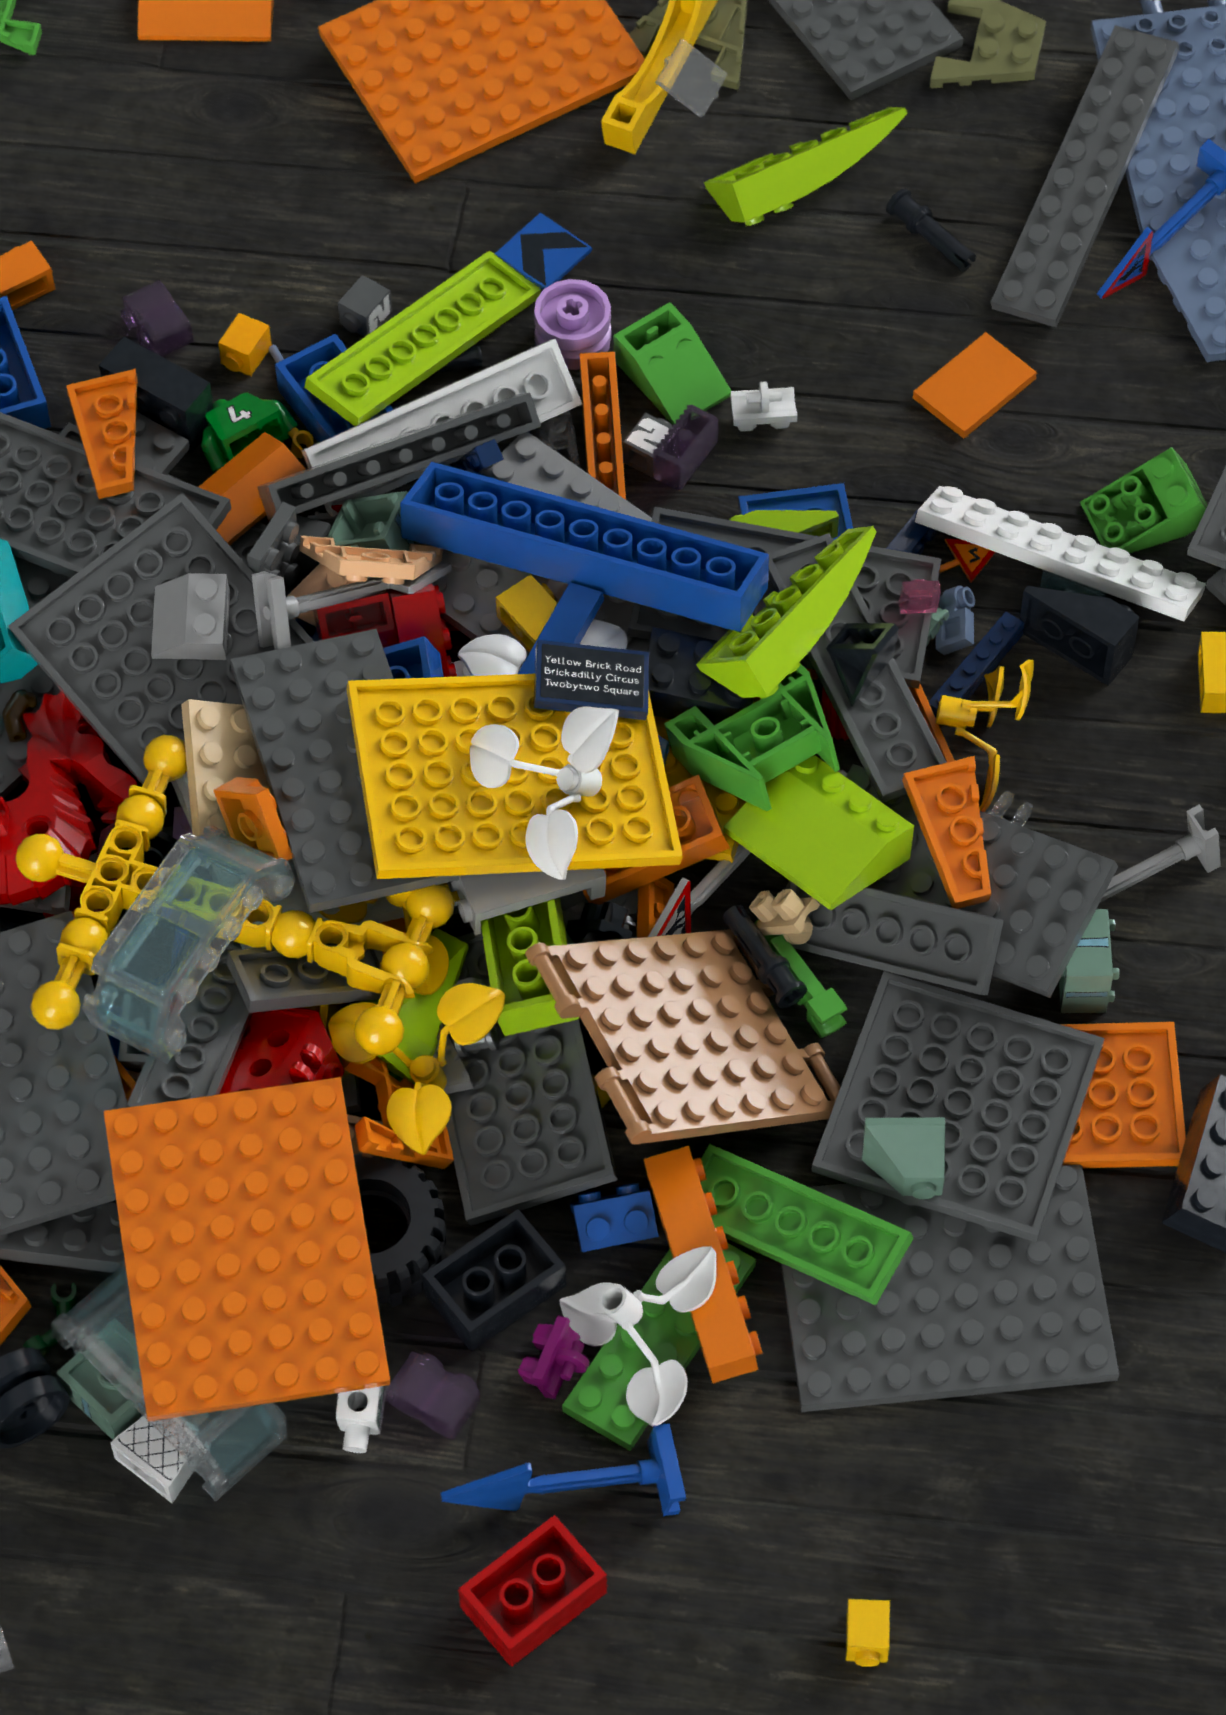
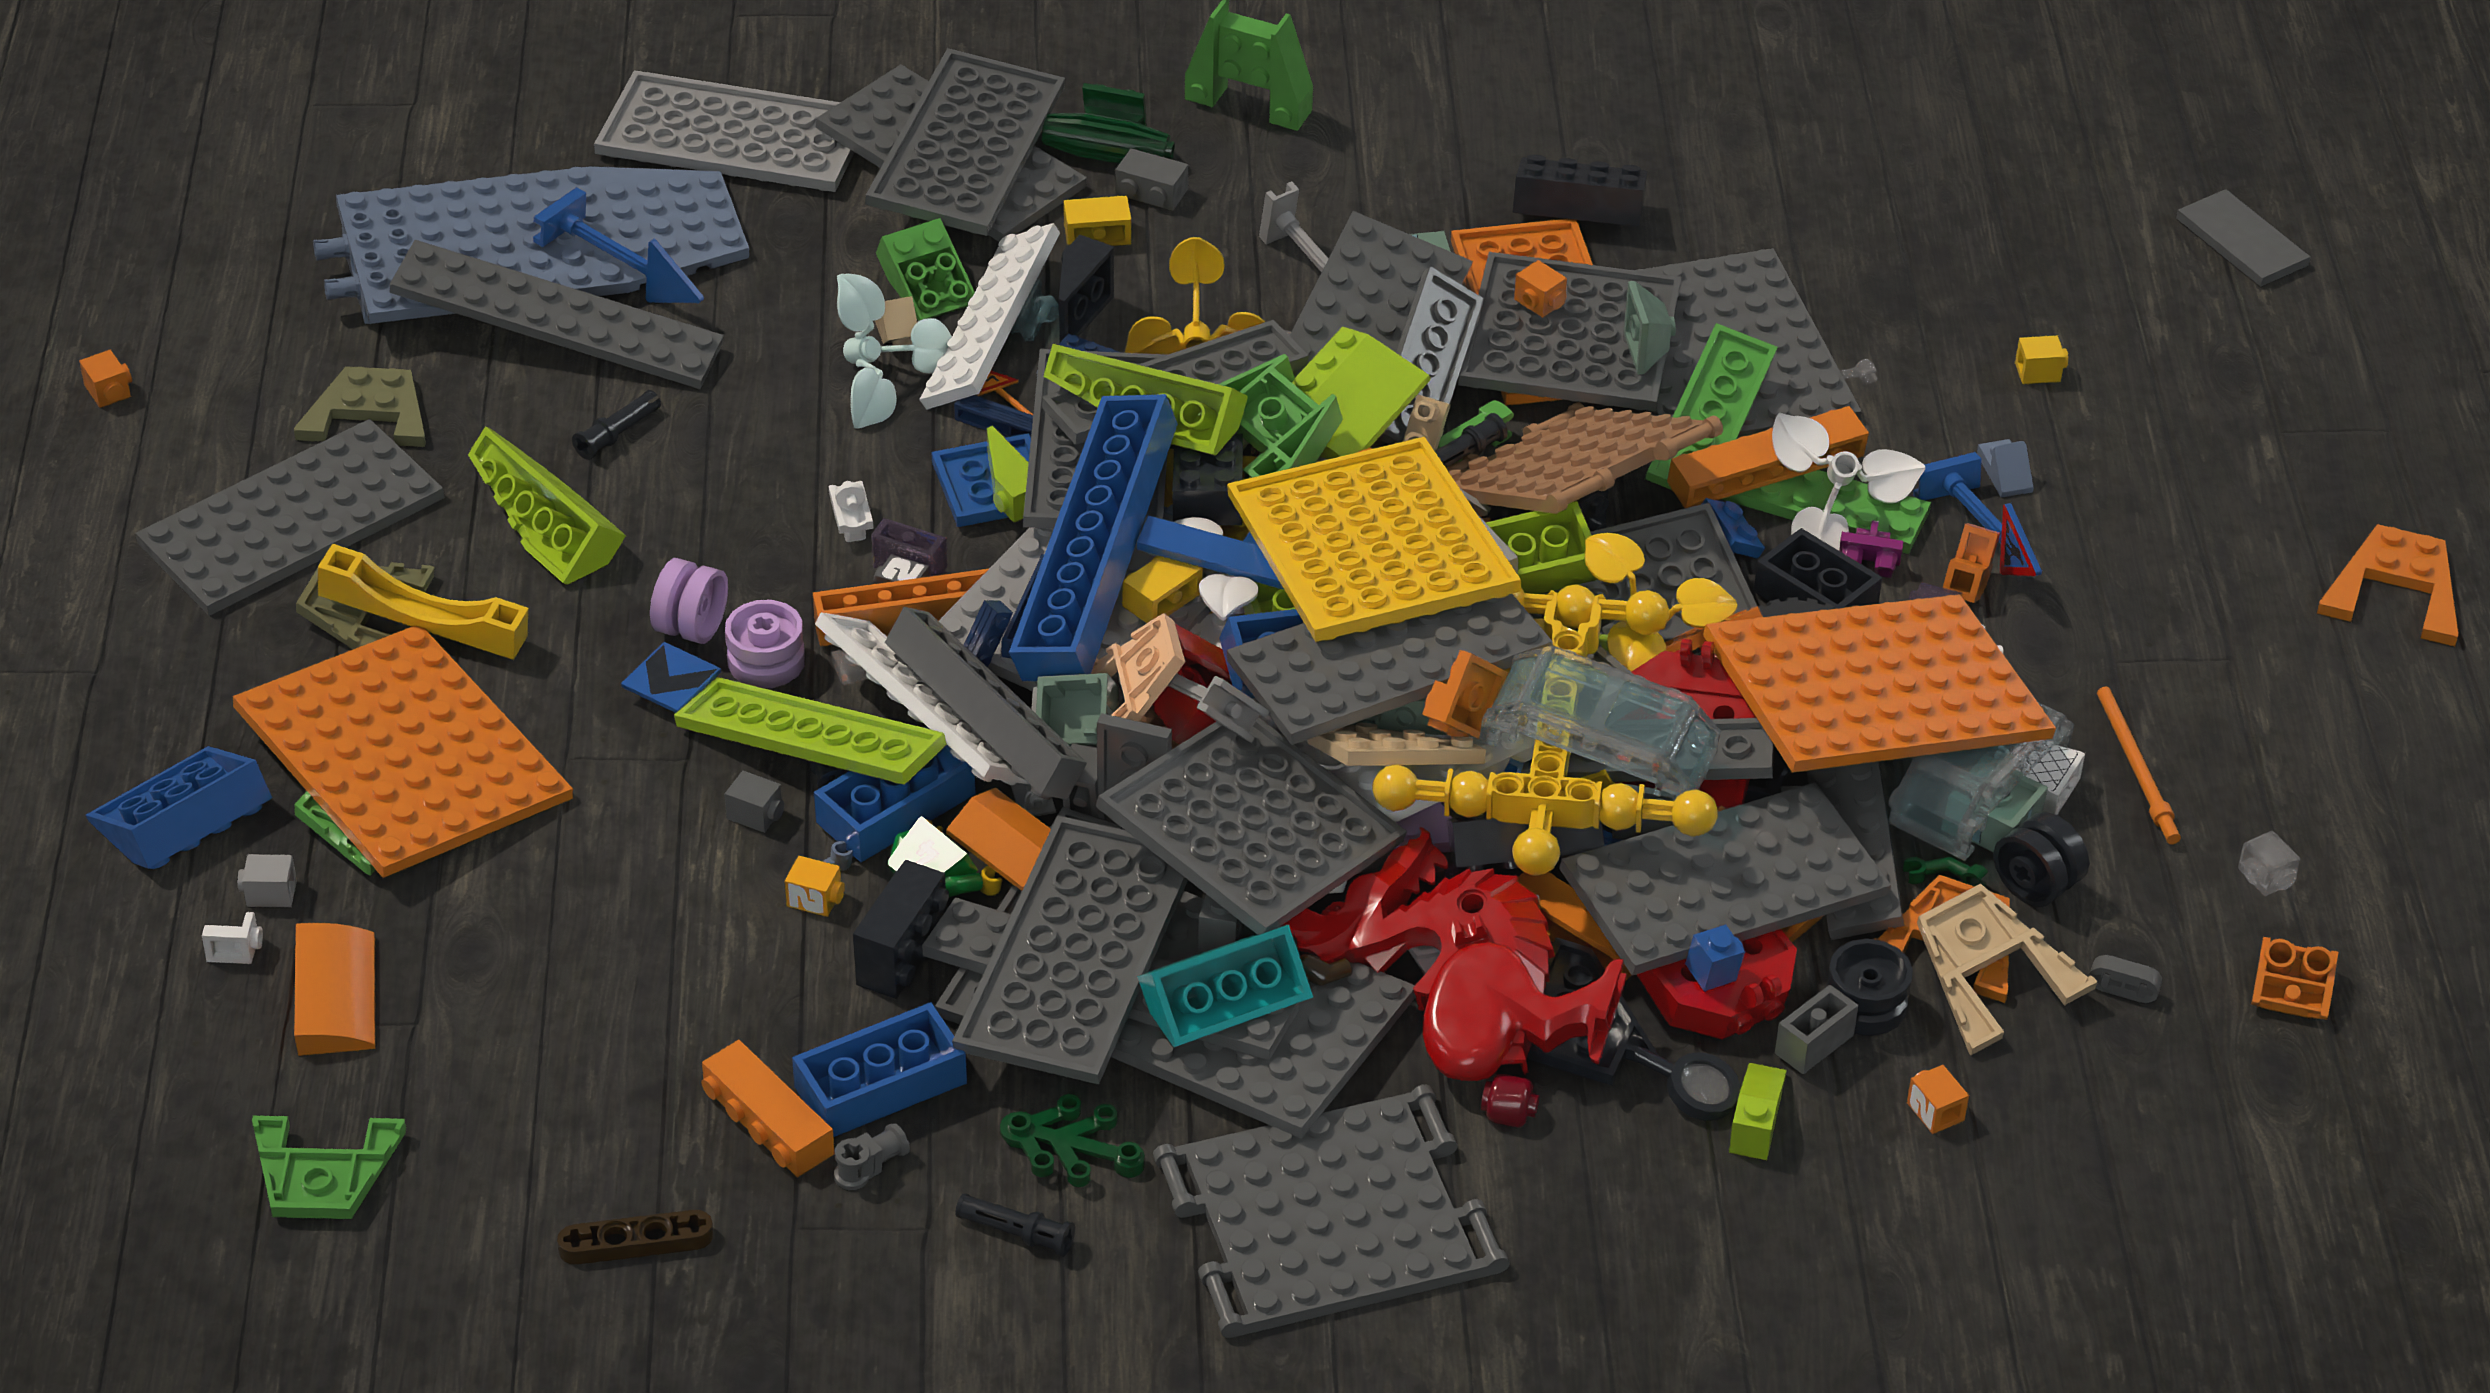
camera: 100 degrees left, 15 degrees down
orange wing [66,369,137,499] -> none
clear purple brick [121,280,194,357] -> none
light grey slope [151,573,230,660] -> none
red brick [458,1515,607,1667] -> none
white plant [470,706,619,880] -> none
black tile [534,640,649,720] -> none
bright green slope [614,302,731,429] -> none
clear piece [655,38,728,118] -> none
black slope [826,623,899,707] -> none
clear pink plate [899,579,941,614] -> none
orange wing [902,756,991,909] -> none
orange tile [913,332,1037,439] -> none
none -> lavender wheel [650,558,728,644]
none -> light aqua plant [837,274,952,428]
none -> tan slope [875,296,917,345]
none -> orange brick [1514,260,1567,318]
none -> clear hand [1840,359,1878,384]
none -> orange brick [1941,523,2000,603]
none -> sand blue slope [1977,439,2033,498]
none -> orange bar [2097,687,2181,844]

